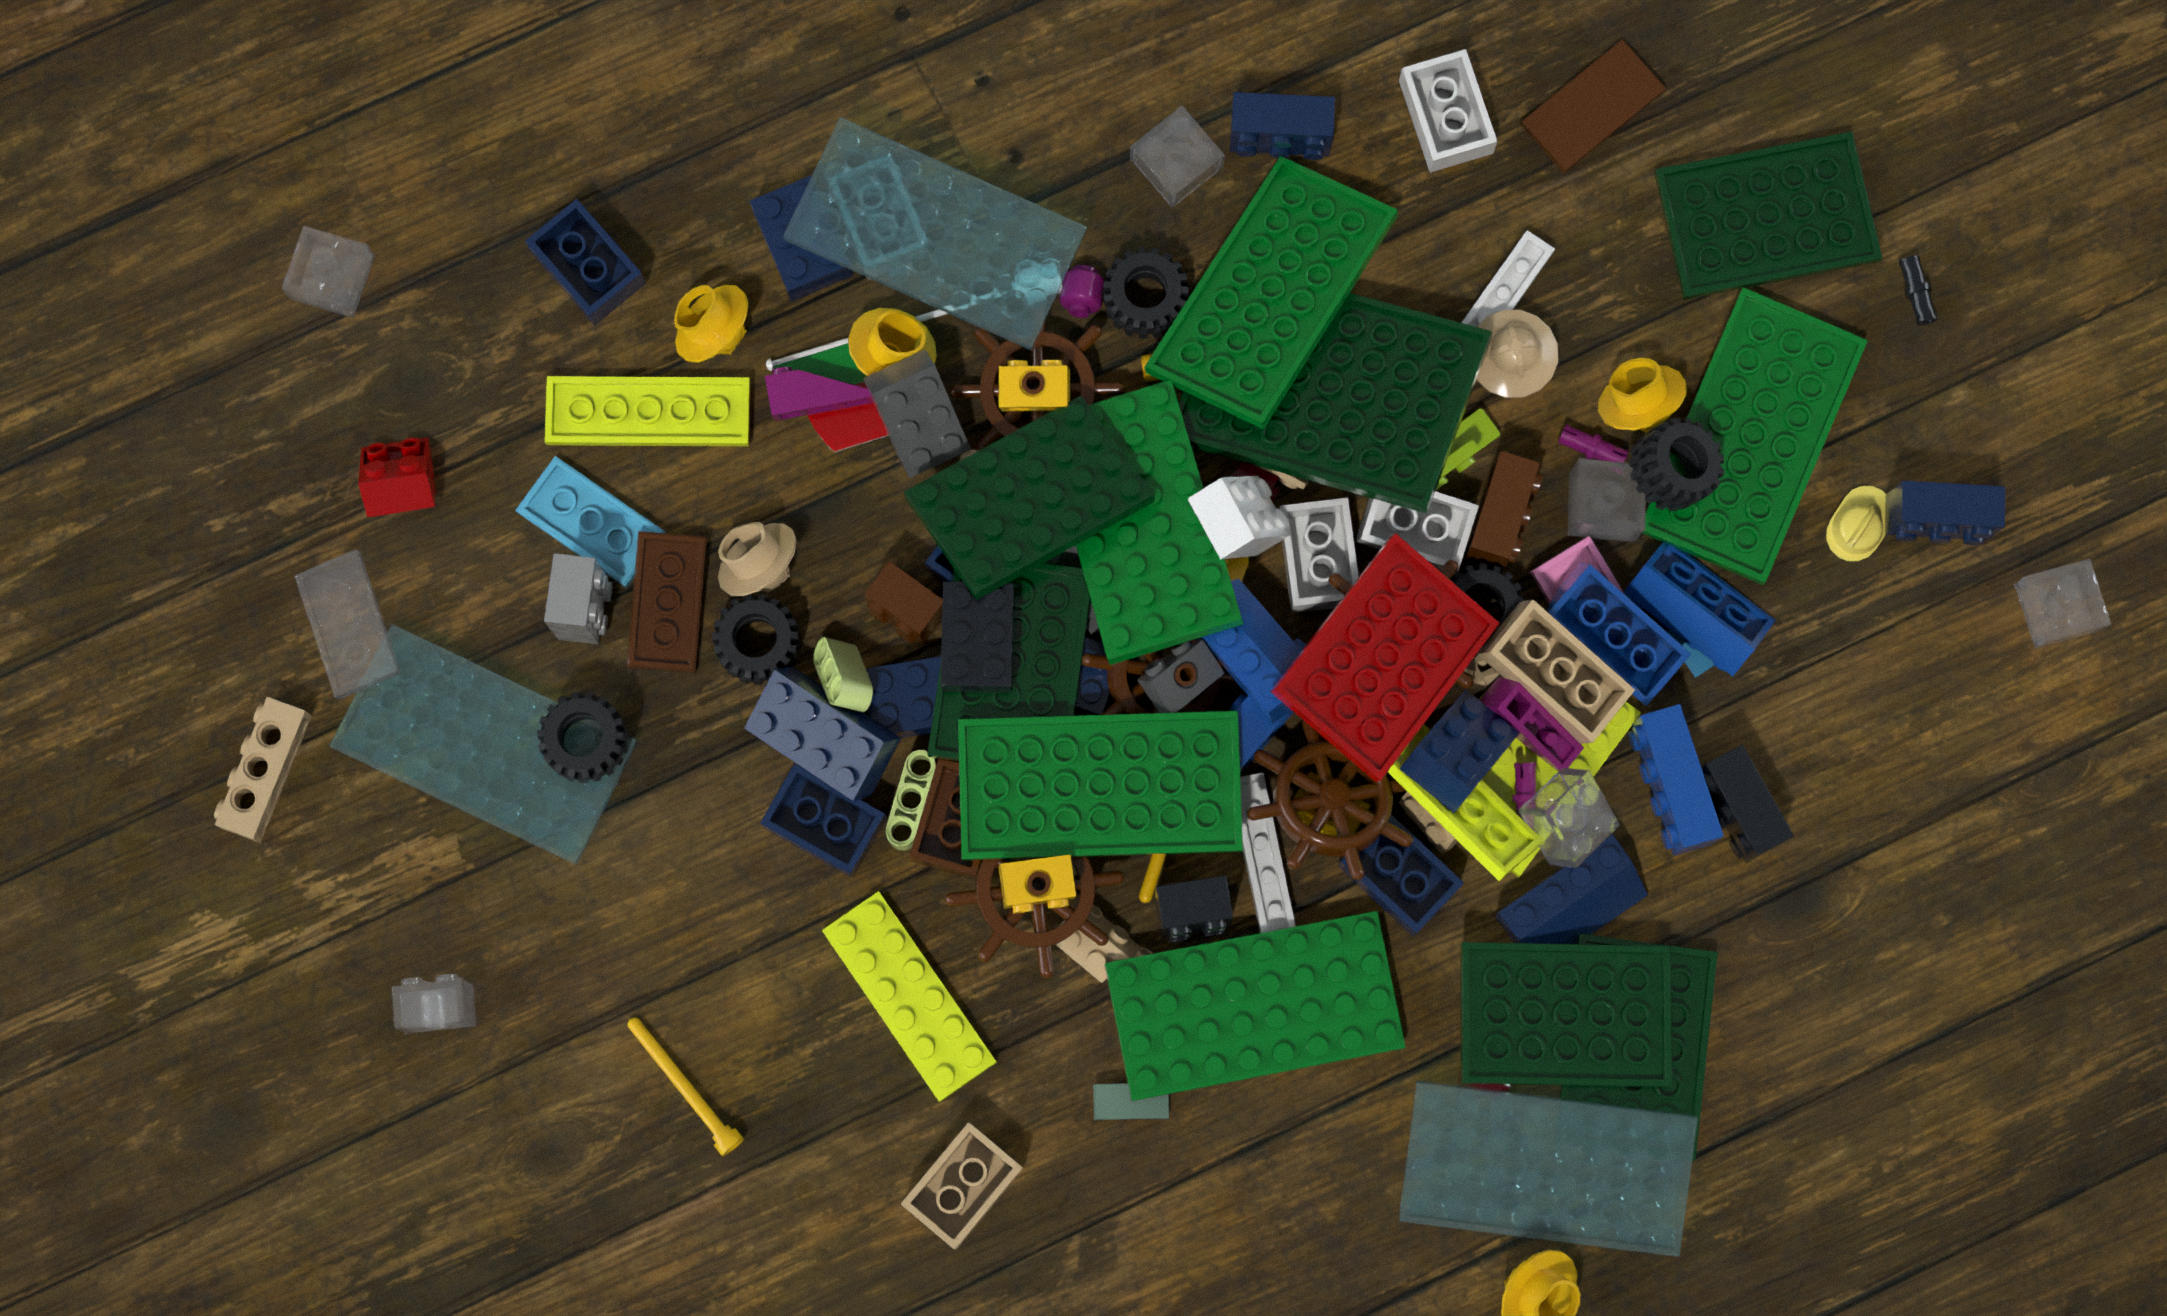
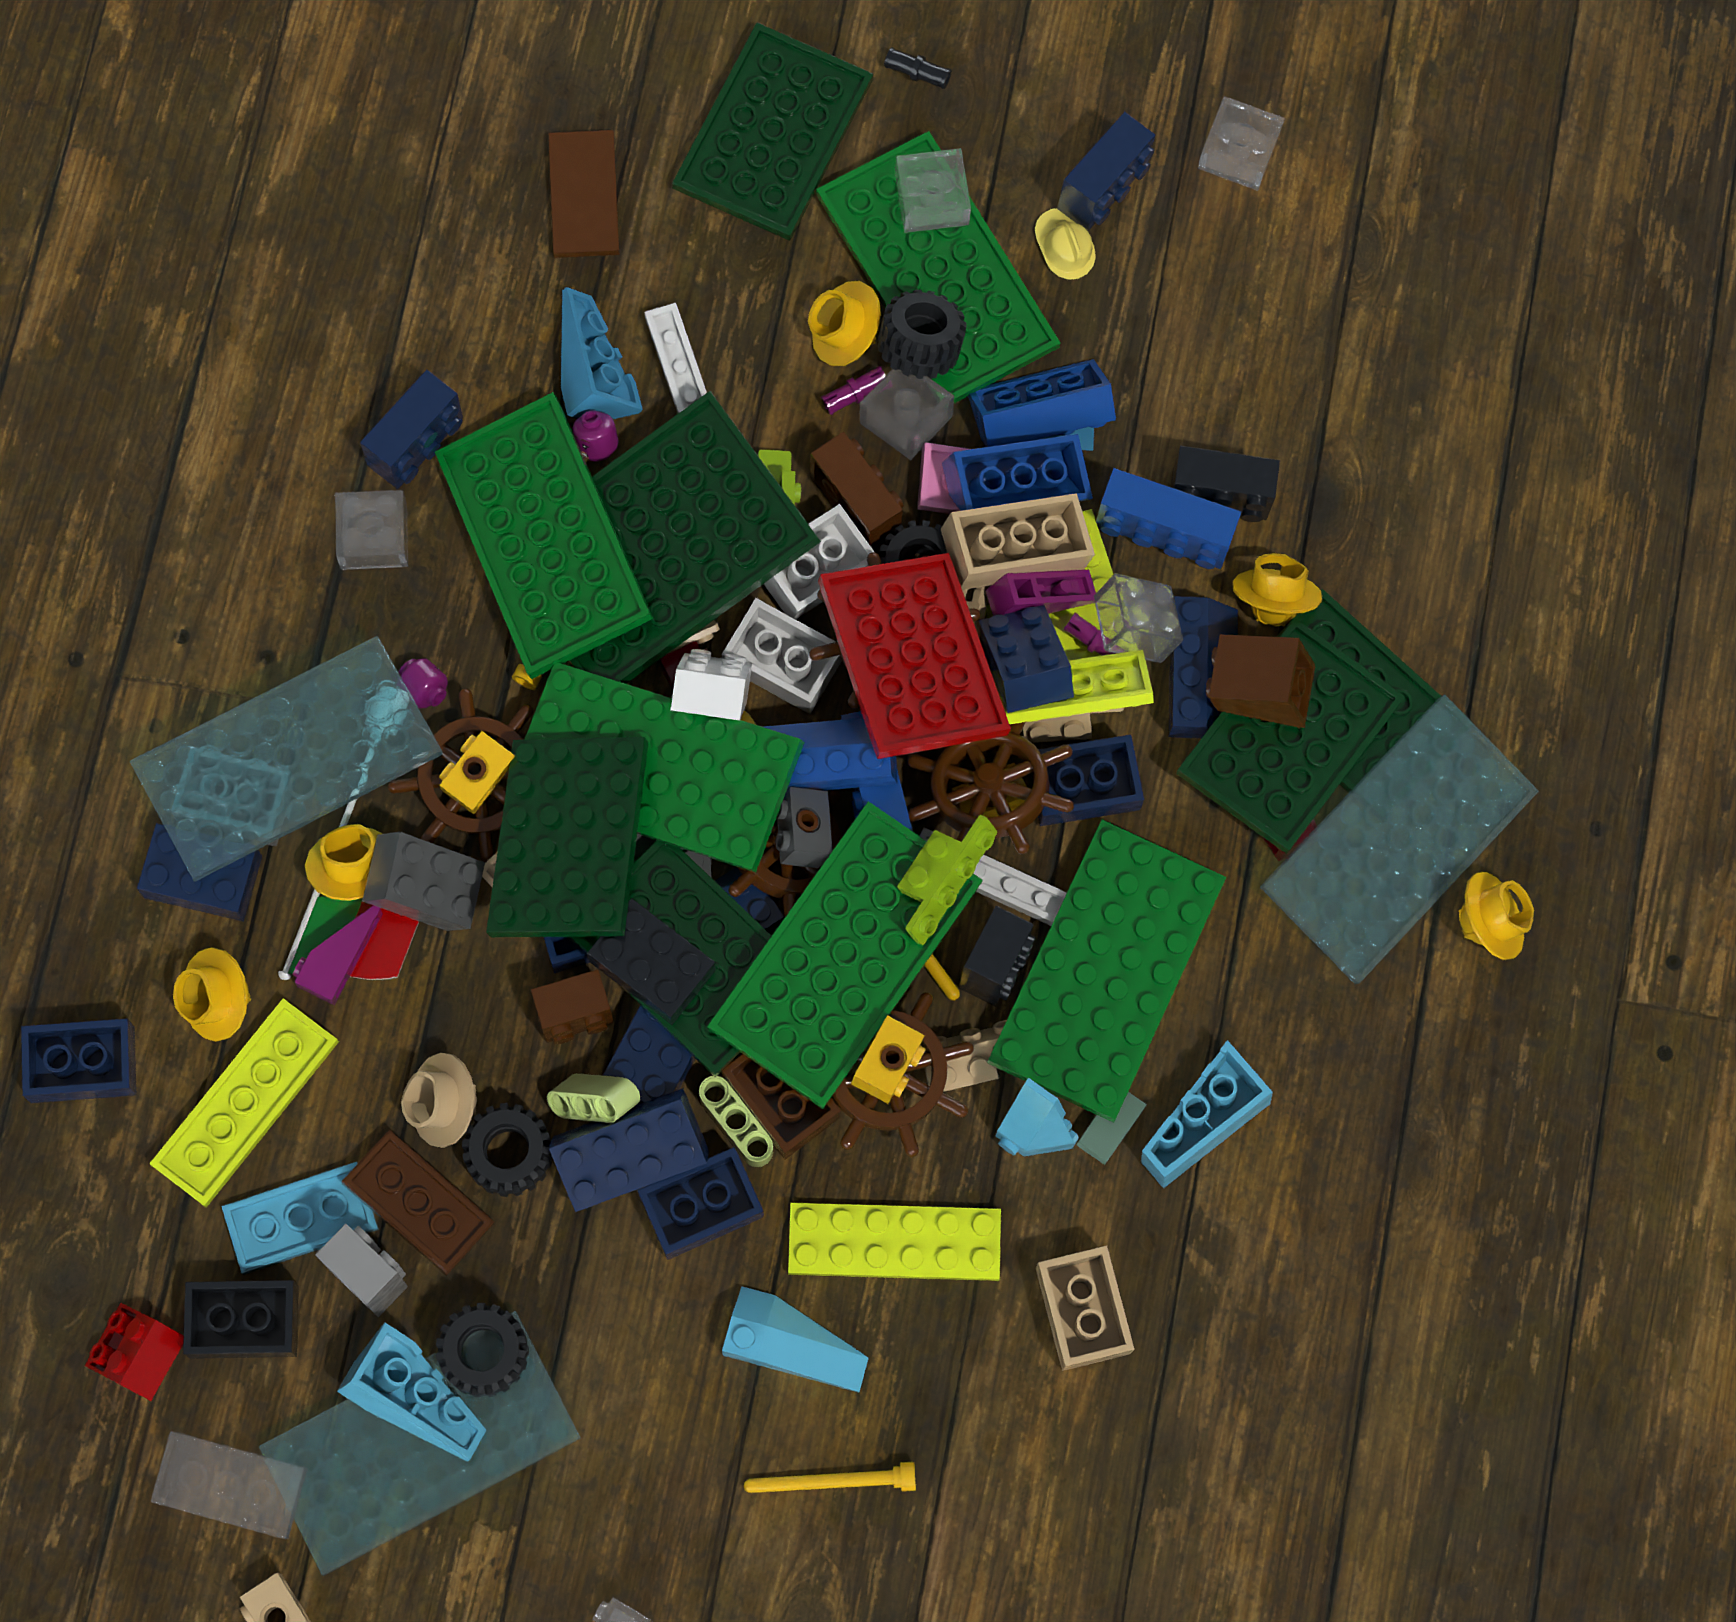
camera: 60 degrees left, 5 degrees down
black tyre [1103,247,1188,339] -> none
white brick [1399,49,1497,172] -> none
tan helmet [1477,310,1558,398] -> none
none -> black brick [183,1280,299,1359]
none -> medium azure wedge [337,1323,486,1462]
none -> dark azure wedge [561,287,643,419]
none -> magenta head [572,411,619,461]
none -> medium azure wedge [722,1286,868,1393]
none -> clear brick [895,148,971,233]
none -> lime bracket [897,815,997,945]
none -> medium azure wedge [996,1078,1079,1156]
none -> medium azure wedge [1141,1040,1273,1188]
none -> reddish brown slope [1206,634,1315,728]
none -> yellow helmet [1232,553,1322,627]

